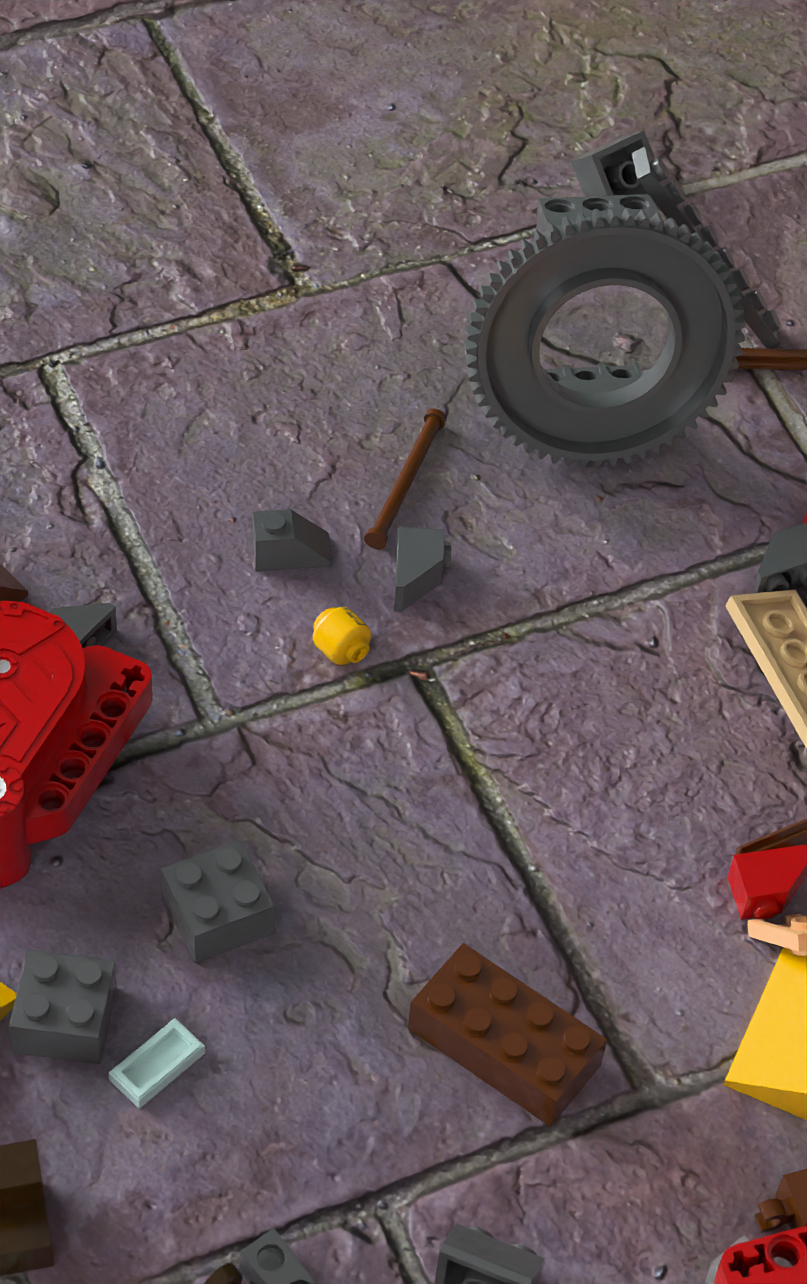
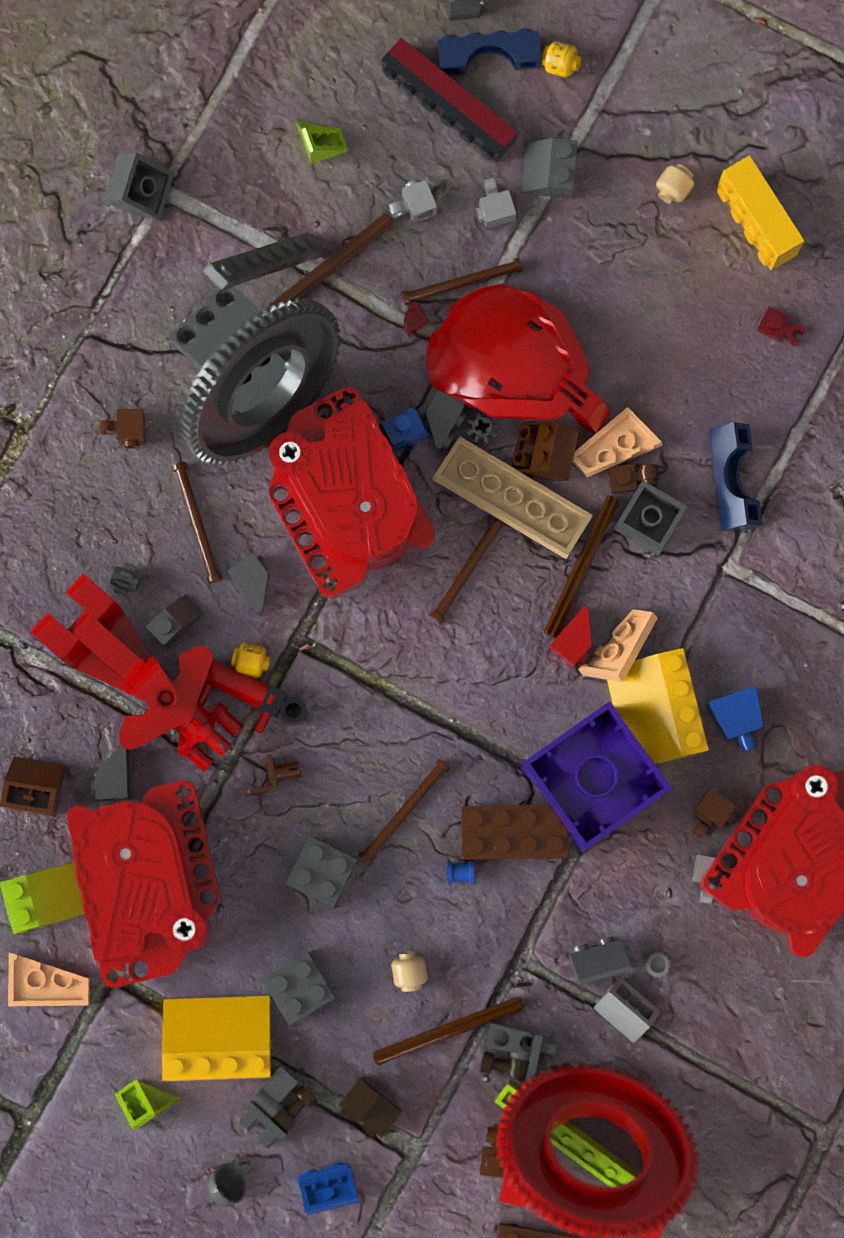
camera: 35 degrees left, 30 degrees up
light aqua tile [109,1018,205,1109] -> none
none -> red piece [30,573,244,772]
none -> reddish brown brick [99,409,146,449]
none -> dark grey gear [110,563,142,596]
none -> red piece [198,659,307,734]
none -> reddish brown bracket [245,754,301,797]
none -> red piece [269,387,435,599]
none -> reddish brown bar [357,759,450,866]
none -> reddish brown axle [373,997,524,1065]
none -> blue torso [379,407,431,454]
none -> tan head [391,951,428,992]
none -> reddish brown bar [429,516,506,623]
none -> blue bush [447,861,474,885]
none -> dark purple piece [520,701,672,853]

